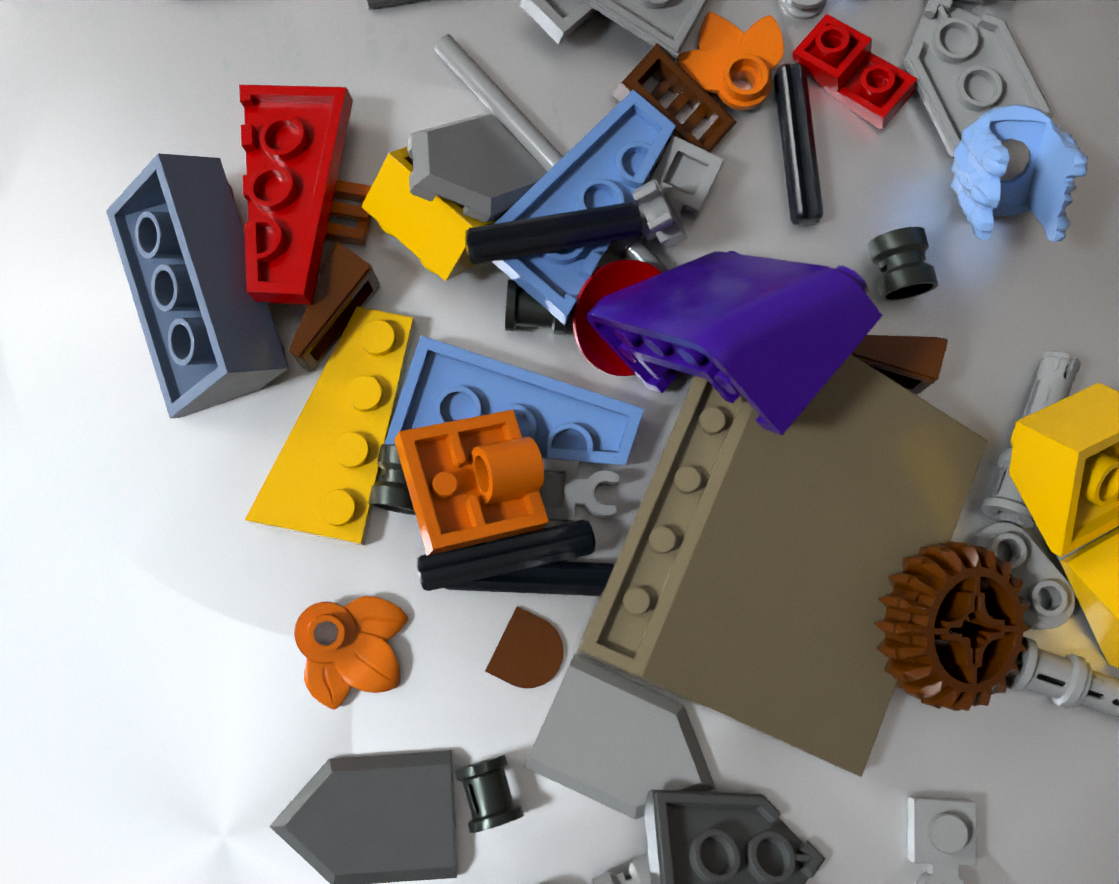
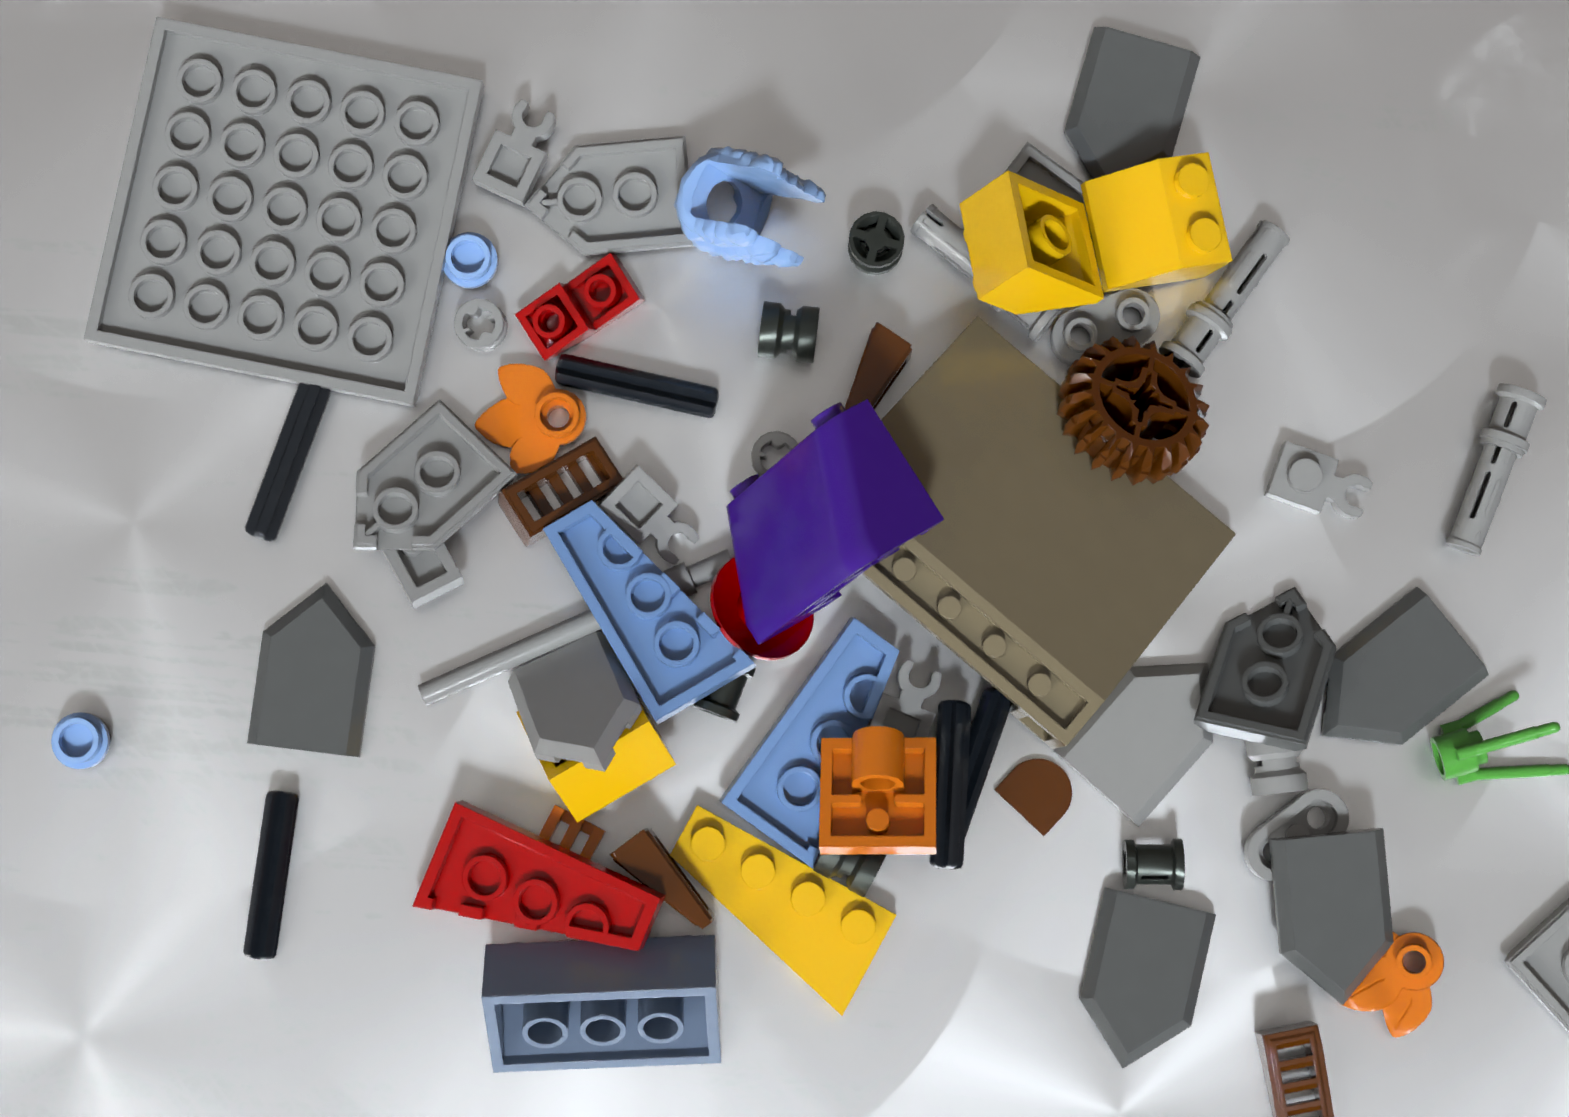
camera: 70 degrees left, 5 degrees up
orange plate [294,595,408,710] -> none
black axle [465,202,642,264] -> none
light grey plate [632,179,688,248] -> none
none -> pearl dark grey wheel [848,211,905,275]

